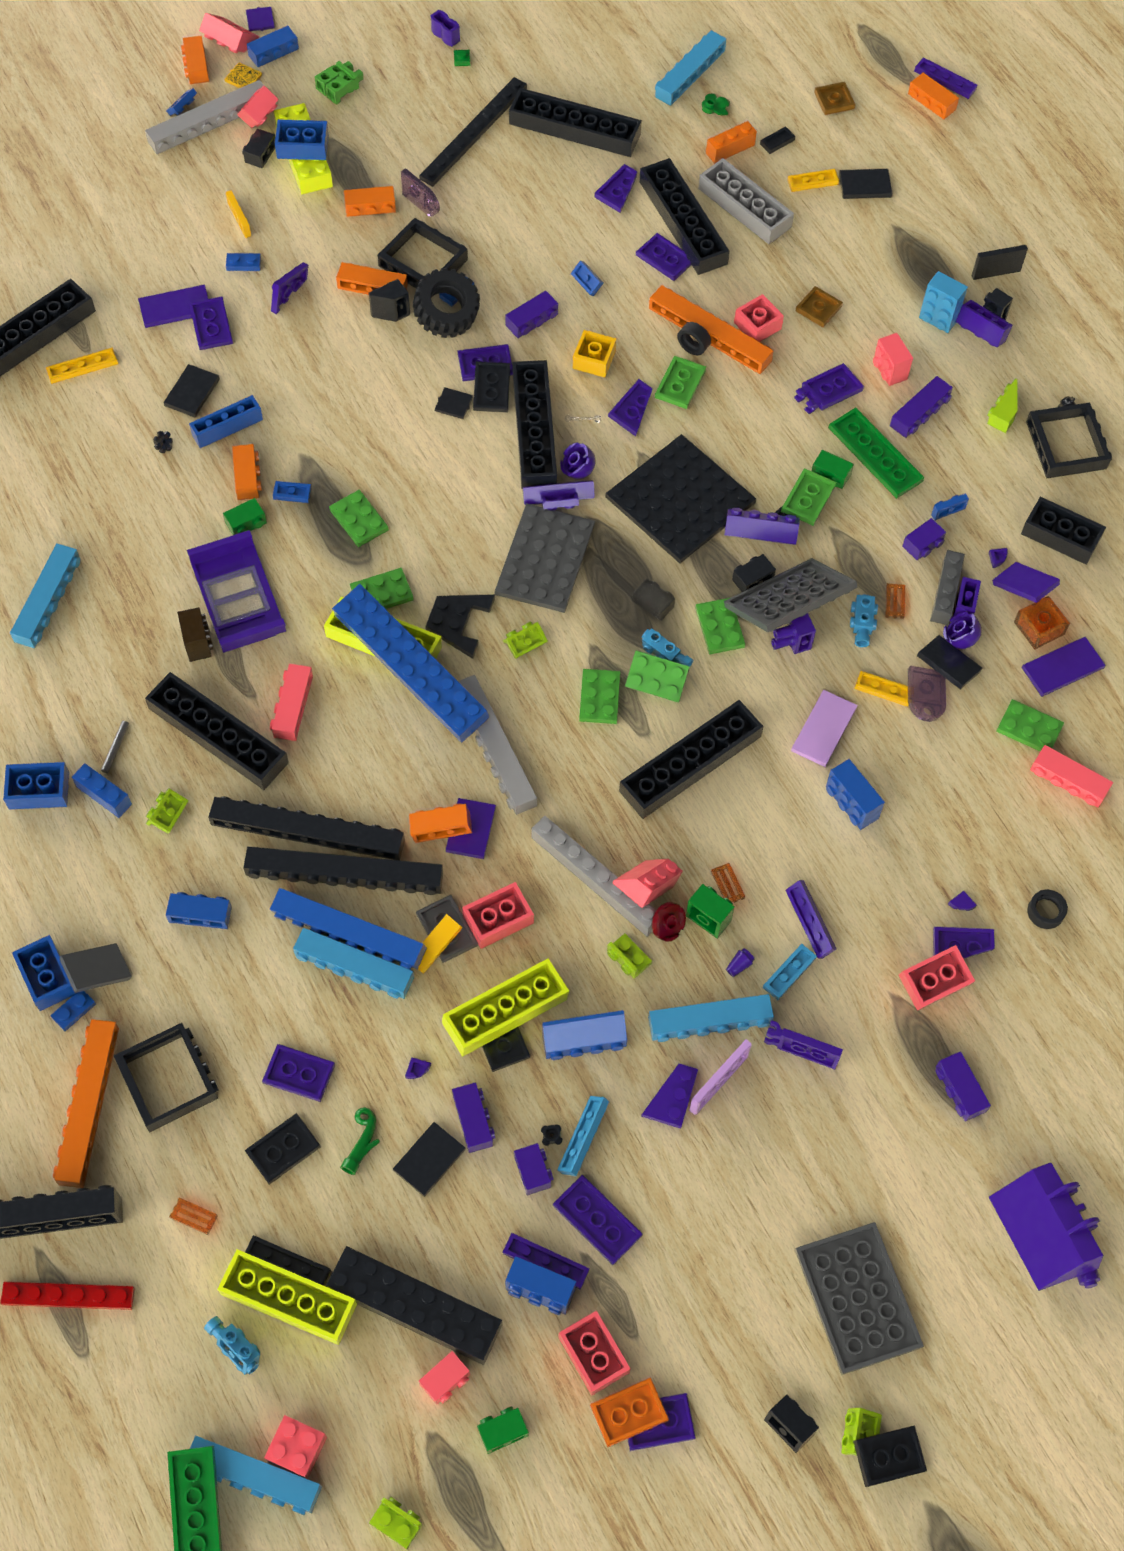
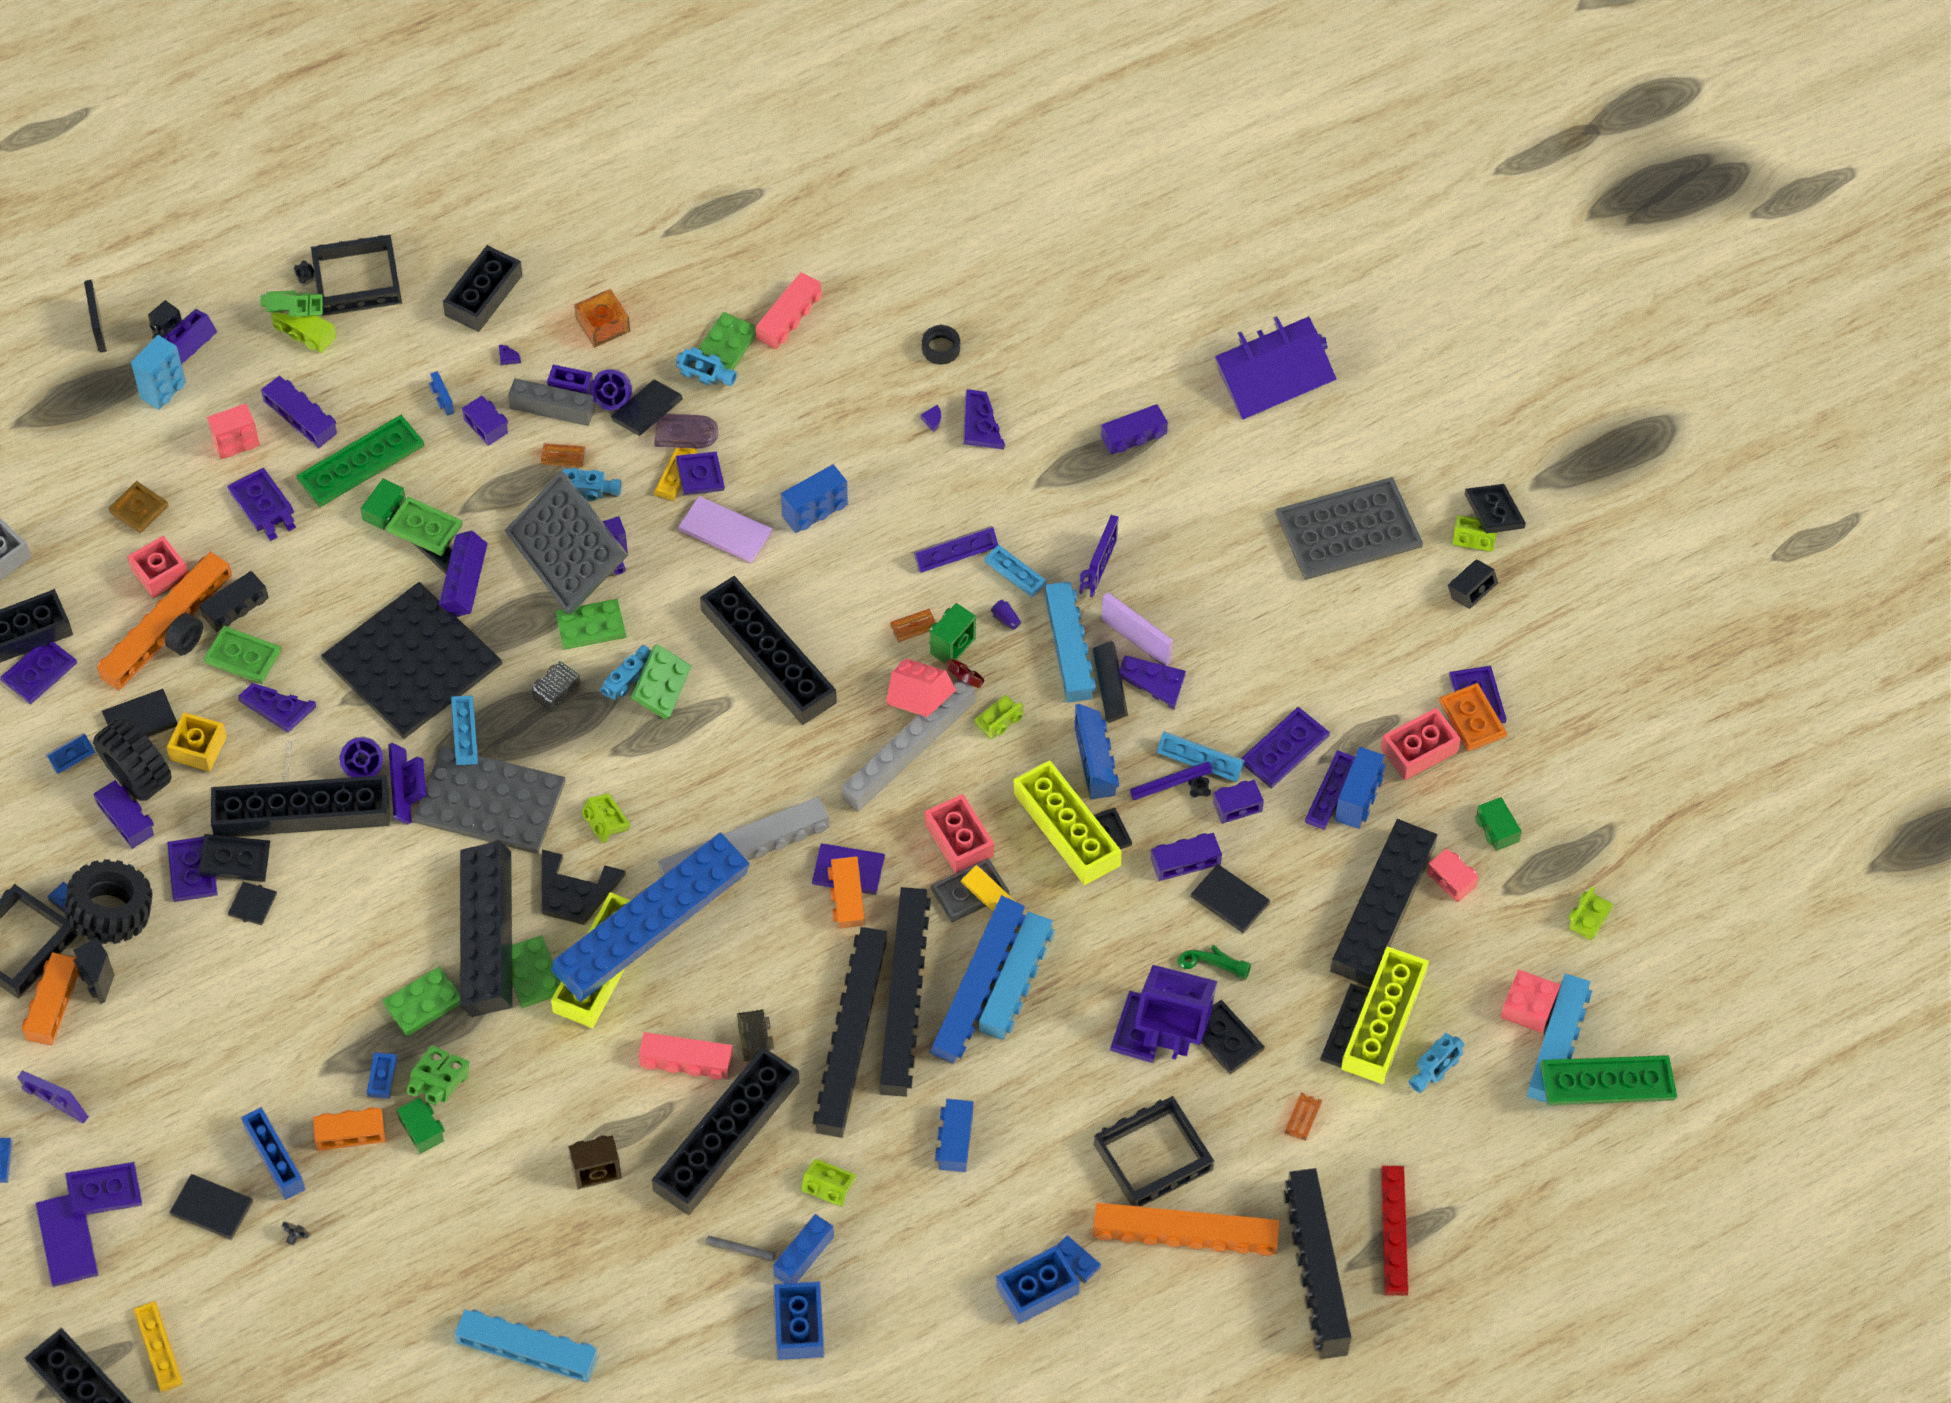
camera: 90 degrees left, 5 degrees down
dark grey tile [60,943,132,993] -> none
dark purple piece [187,530,286,653] -> none
dark purple tile [405,1057,431,1079] -> none
bright green plate [579,669,620,724] -> none
black brick [732,554,776,592] -> none
coral brick [898,945,975,1011] -> none
dark purple tile [992,562,1060,603] -> none
dark purple tile [1022,637,1106,697] -> none
none -> black tyre [93,717,172,801]
none -> black tile [102,689,178,737]
none -> black brick [199,571,269,632]
none -> bright green hips [260,290,323,317]
none -> bright green hips [407,1045,470,1105]
none -> dark azure plate [451,696,478,765]
none -> black brick [460,840,513,1017]
none -> dark purple tile [675,451,725,495]
none -> dark azure brick [676,347,737,387]
none -> clear smoke brick [737,1009,774,1061]
none -> black tile [1093,640,1129,723]
none -> dark purple axle [1130,761,1212,800]
none -> dark purple piece [1135,965,1218,1060]

